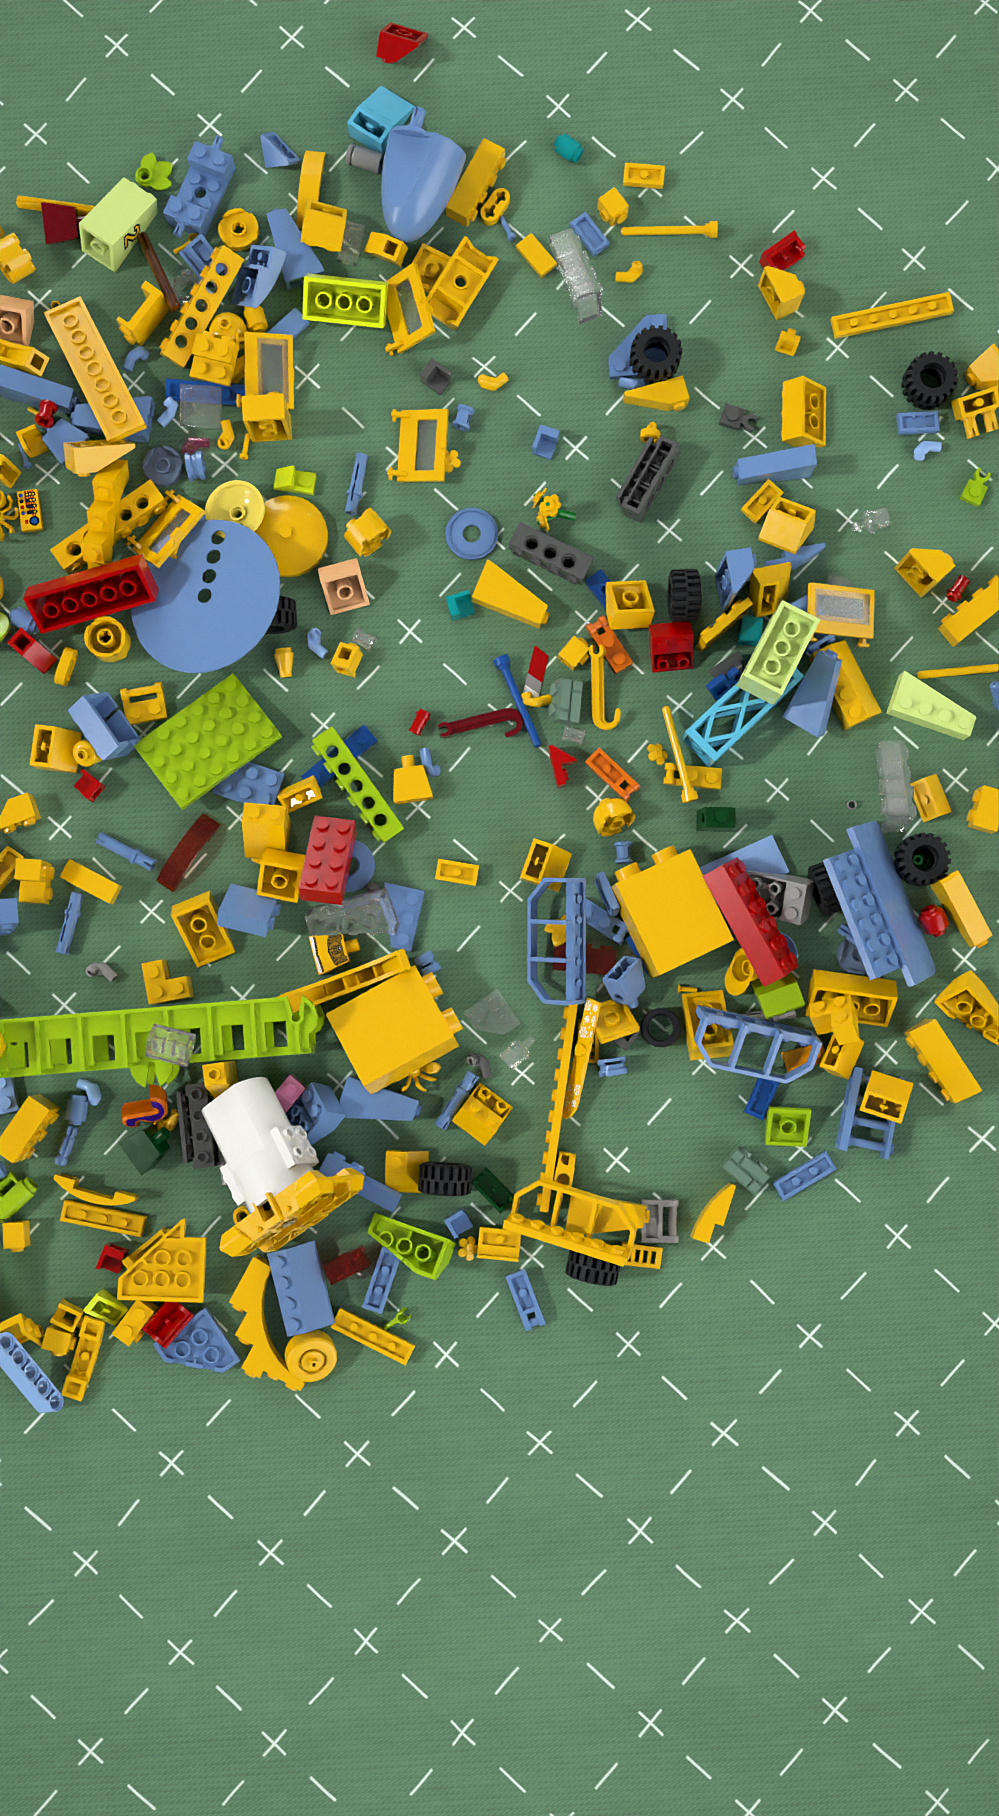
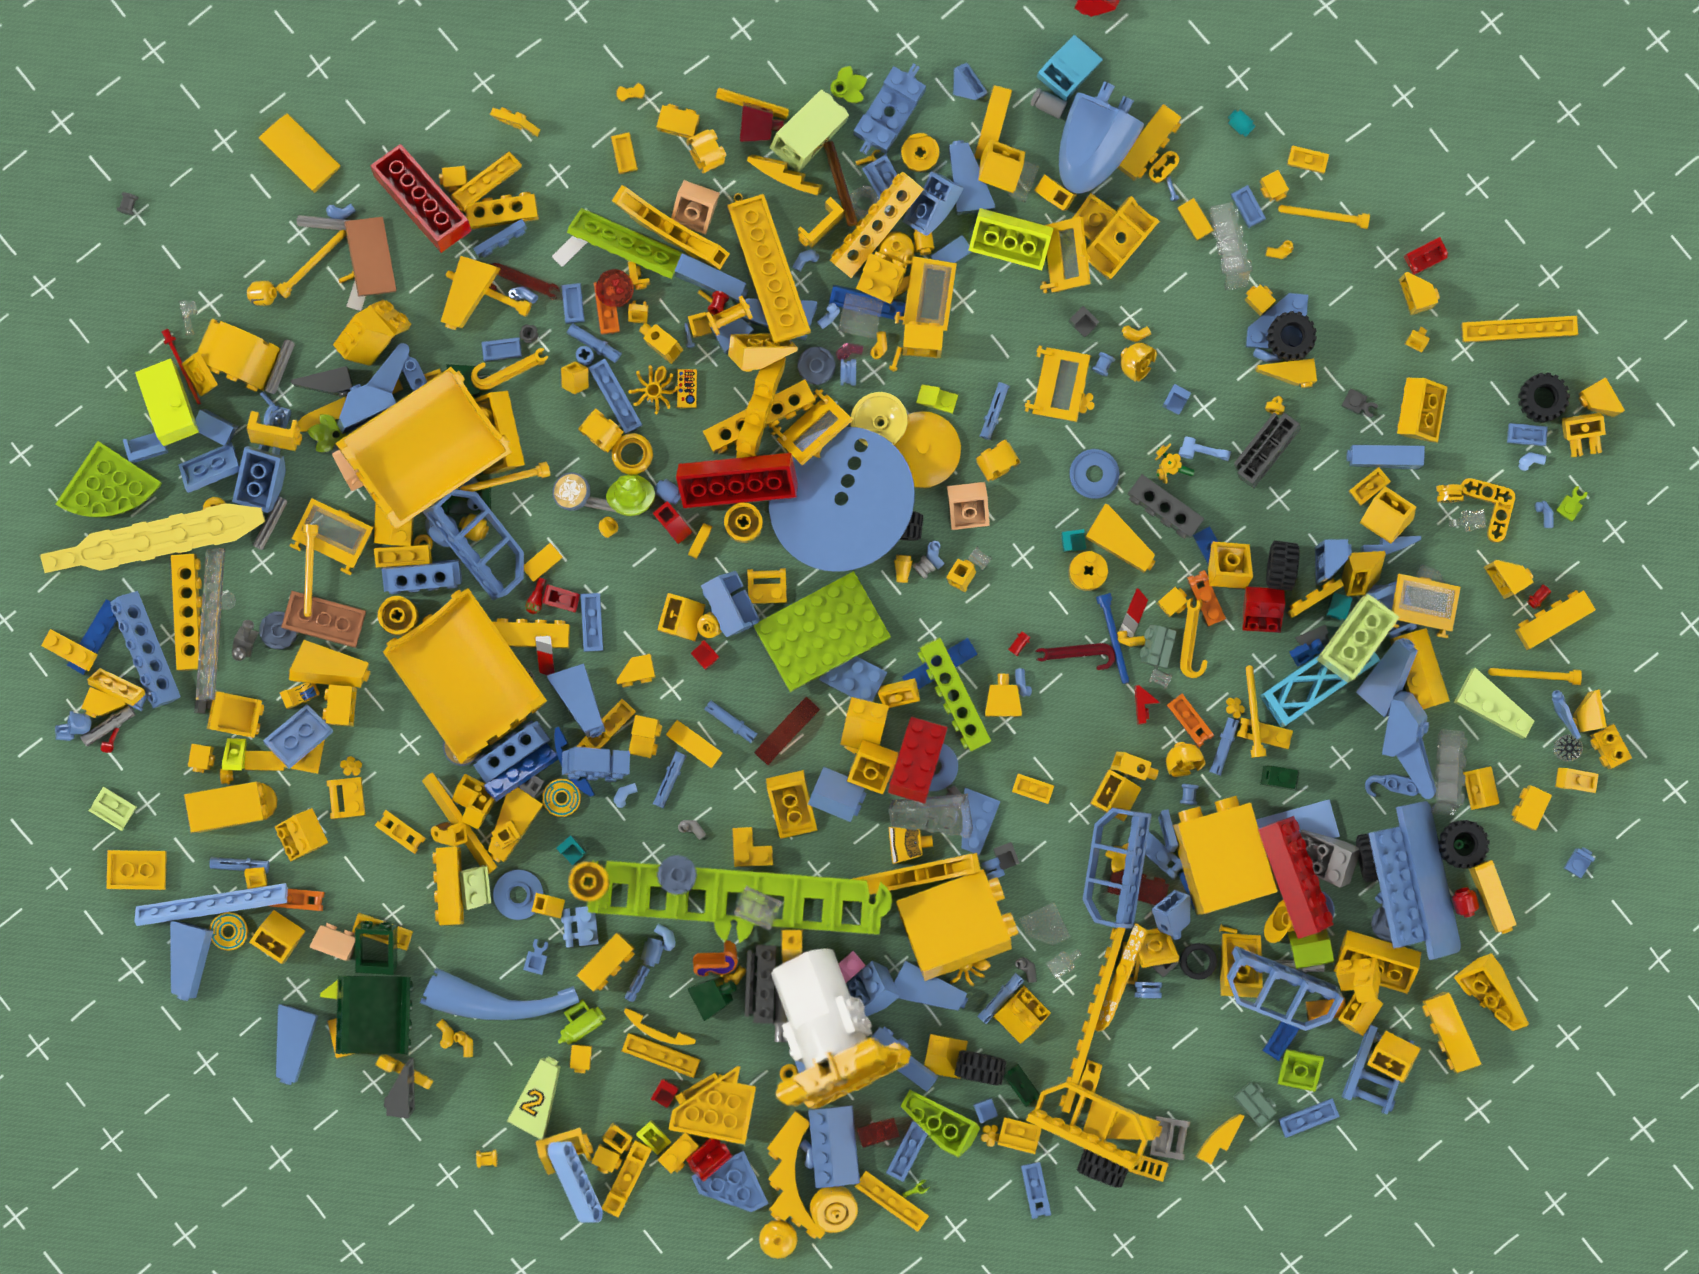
camera: 10 degrees right, 0 degrees up
none -> light blue arm [614,783,638,808]
none -> sand blue tile [657,855,697,894]
none -> yellow hose [705,296,753,336]
none -> yellow slope [747,154,822,195]
none -> yellow cylinder [759,1220,798,1259]
none -> light blue arm [799,1139,814,1169]
none -> light grey wheel [912,555,936,580]
none -> dark grey panel [993,842,1020,870]
none -> yellow brick [1069,551,1108,591]
none -> yellow torso [1110,751,1159,781]
none -> yellow cylinder [1121,343,1157,382]
none -> light blue brick [1179,437,1231,461]
none -> medium blue pin [1209,717,1239,776]
none -> yellow brick [1245,284,1276,316]
none -> medium blue slope [1365,691,1436,799]
none -> yellow wheel [1436,484,1464,503]
none -> yellow beam [1460,478,1515,543]
none -> medium blue arm [1535,501,1554,528]

